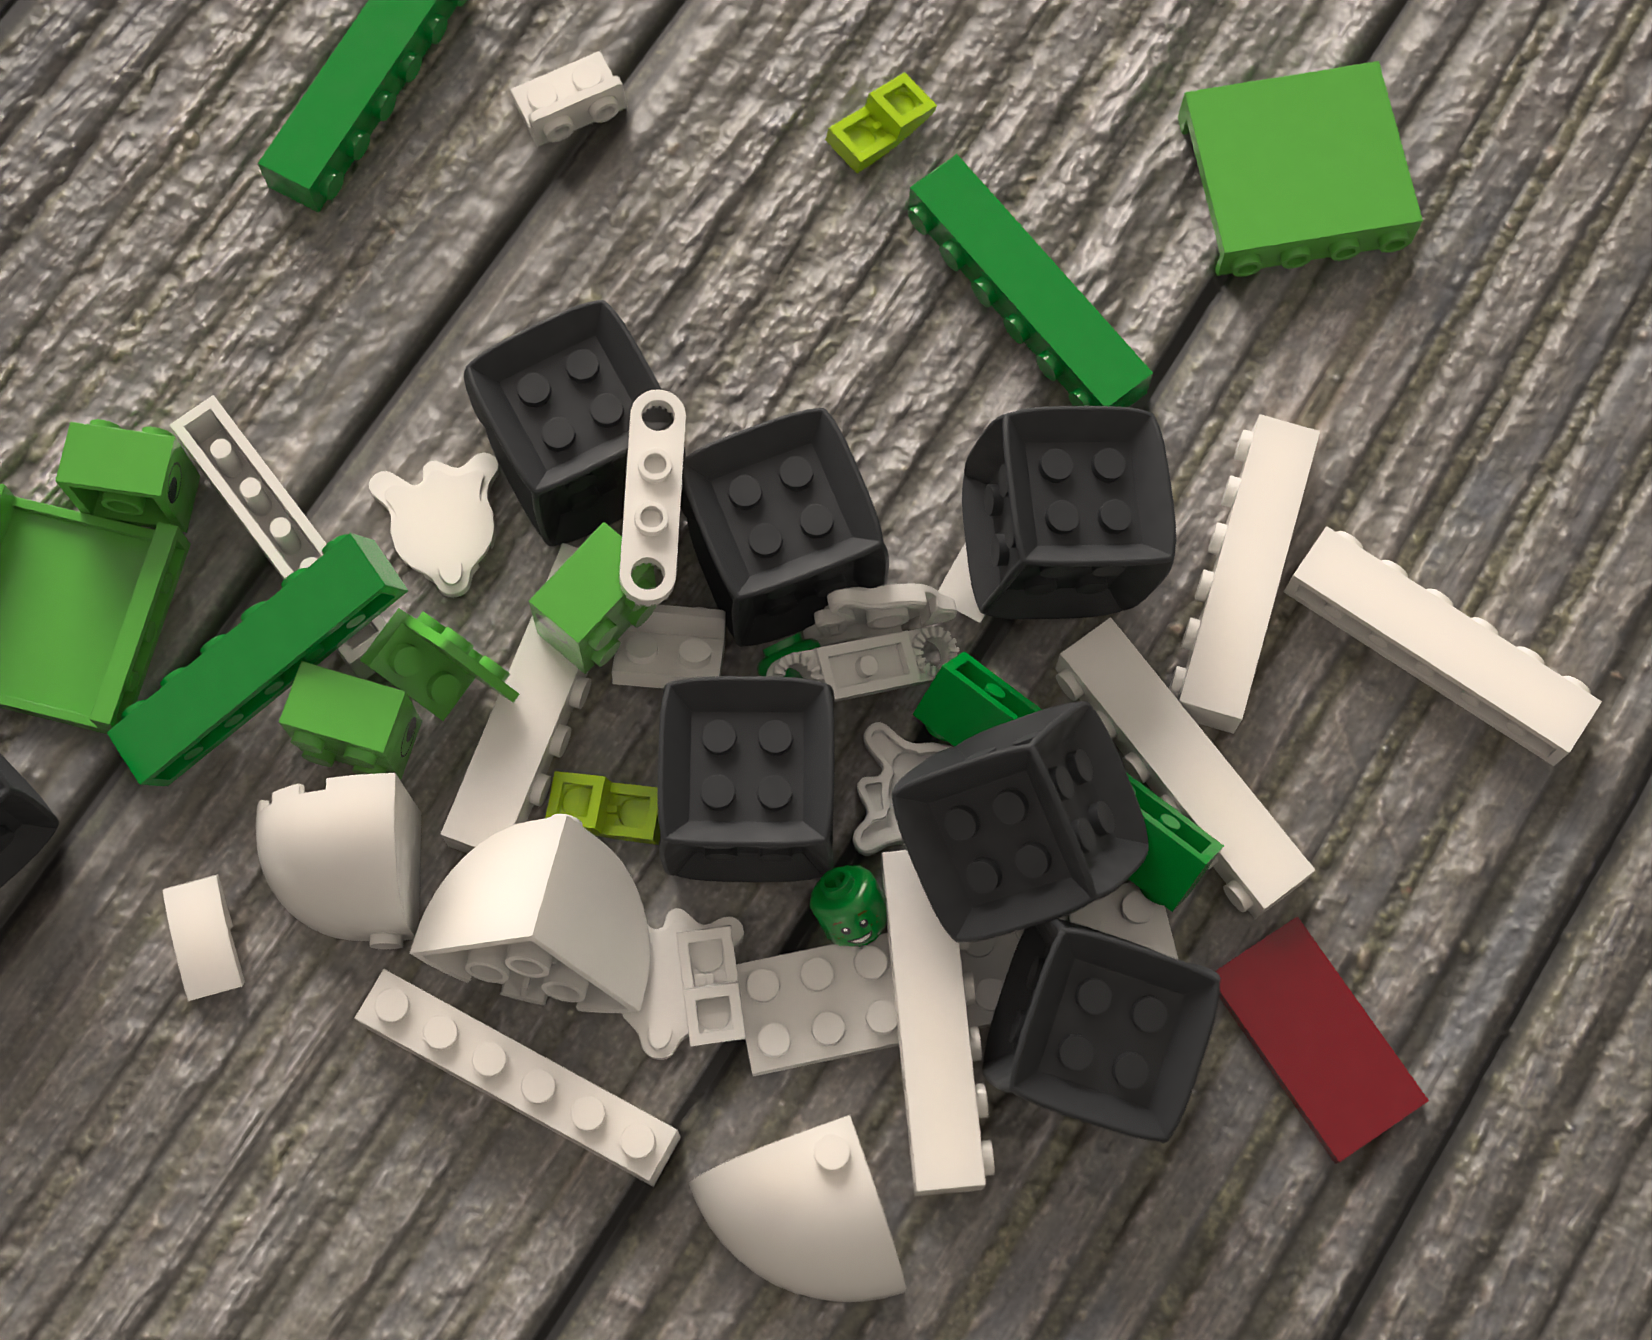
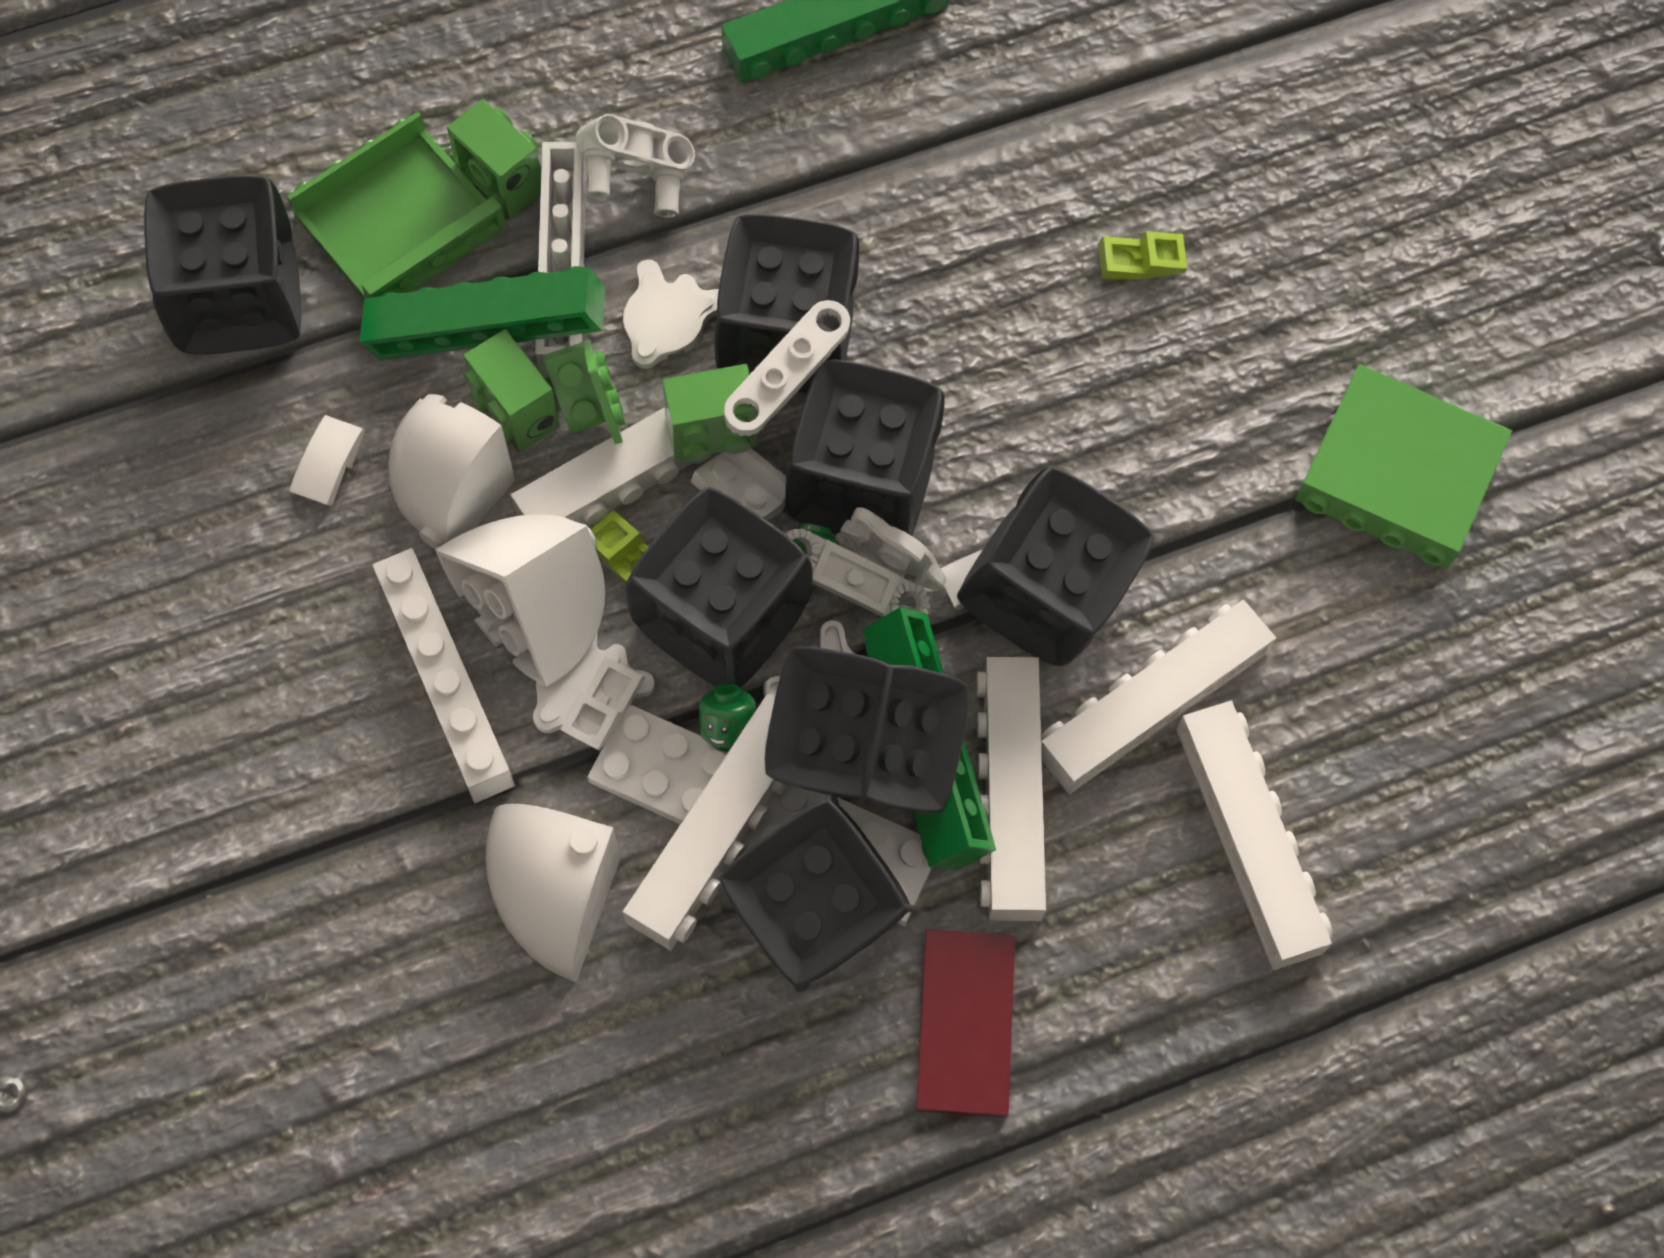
camera: 35 degrees right, 5 degrees down
white bracket [510,51,626,147] -> none
green brick [907,154,1153,407] -> none
none -> white piece [575,114,695,218]

